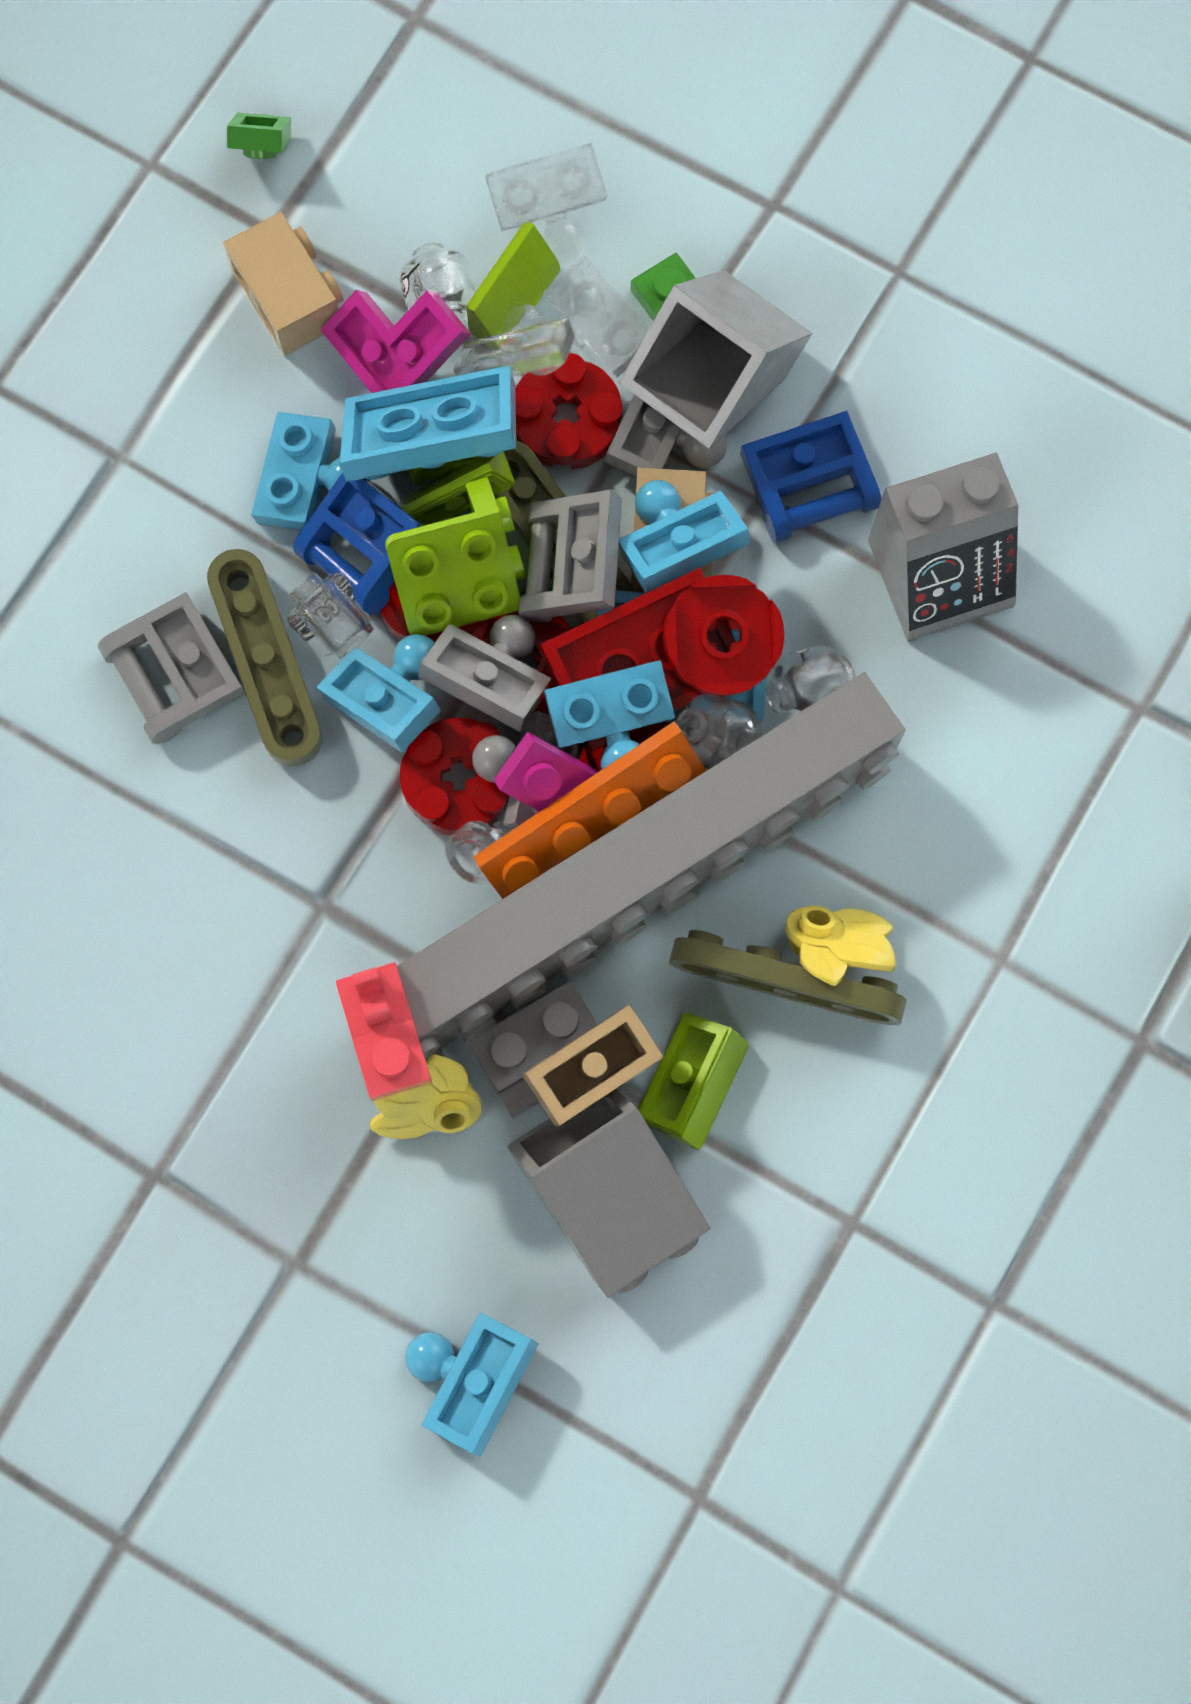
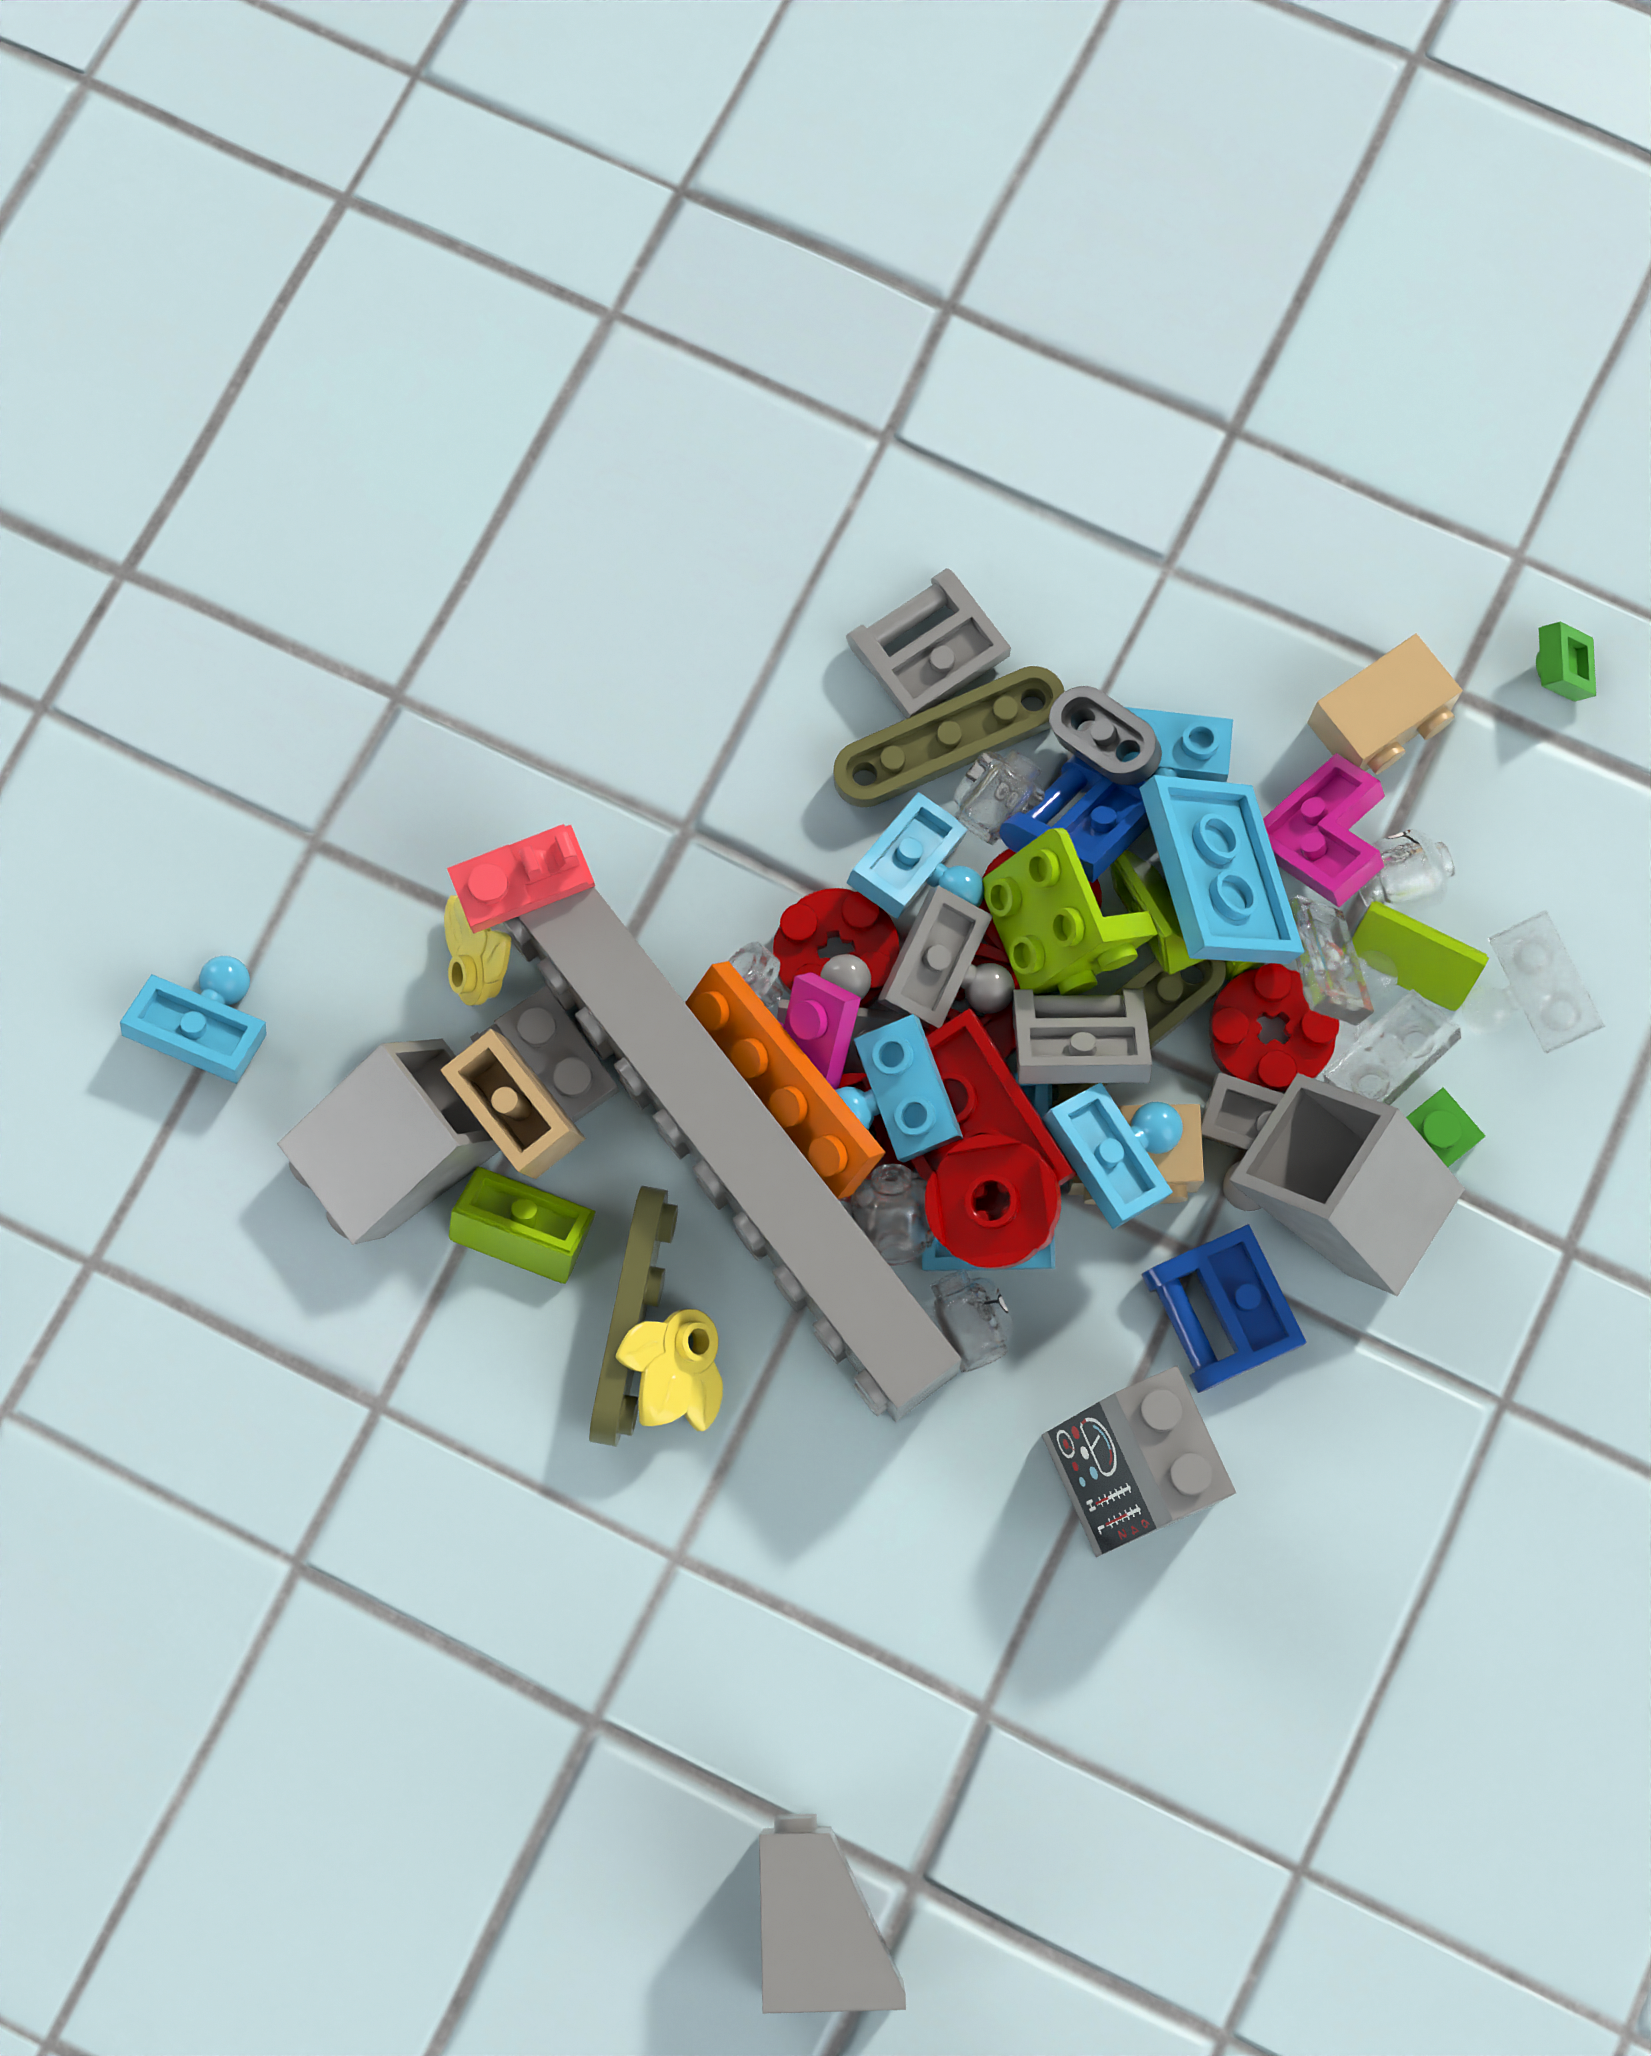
camera: 90 degrees right, 0 degrees up
none -> plate [1049,686,1162,785]

